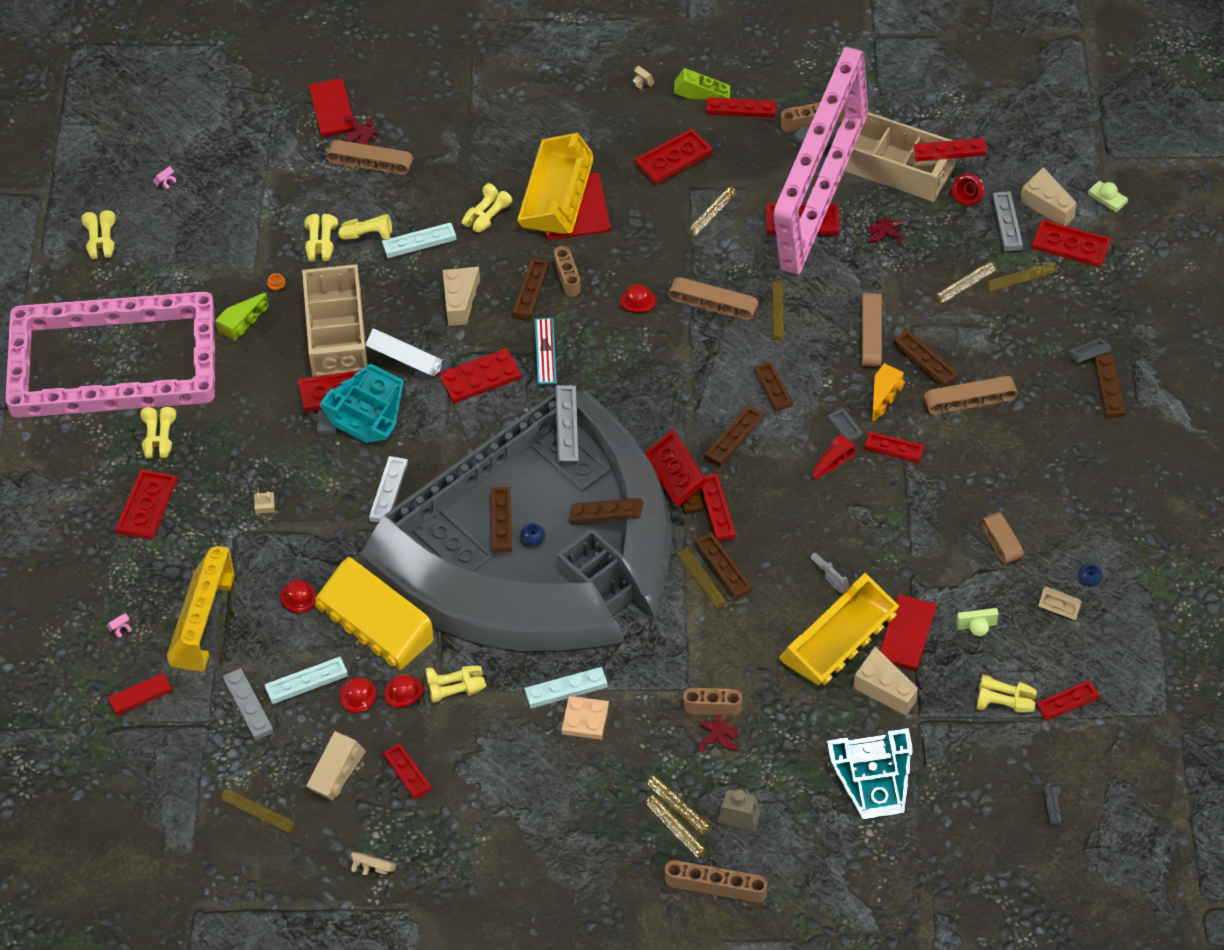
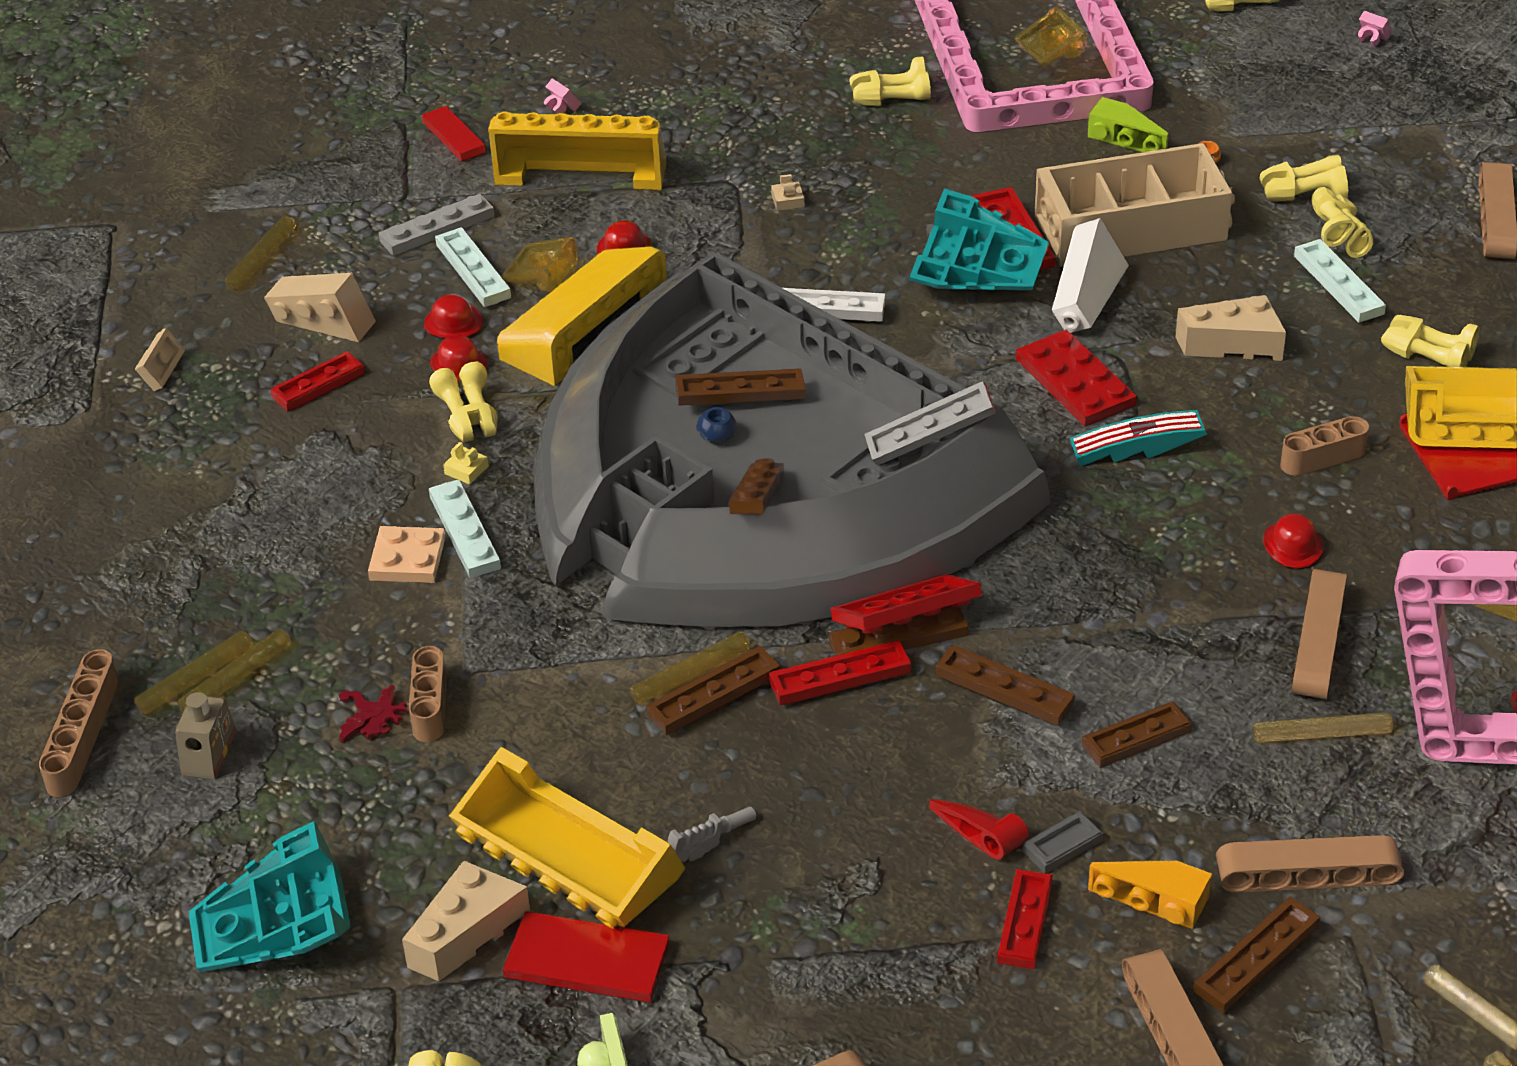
camera: 85 degrees right, 10 degrees down
red tile [115,469,178,540] -> none
reddish brown plate [513,258,550,320] -> none
none -> light yellow tile [443,442,489,484]
none -> clear yellow slope [501,236,578,292]
none -> clear yellow slope [1014,6,1088,67]

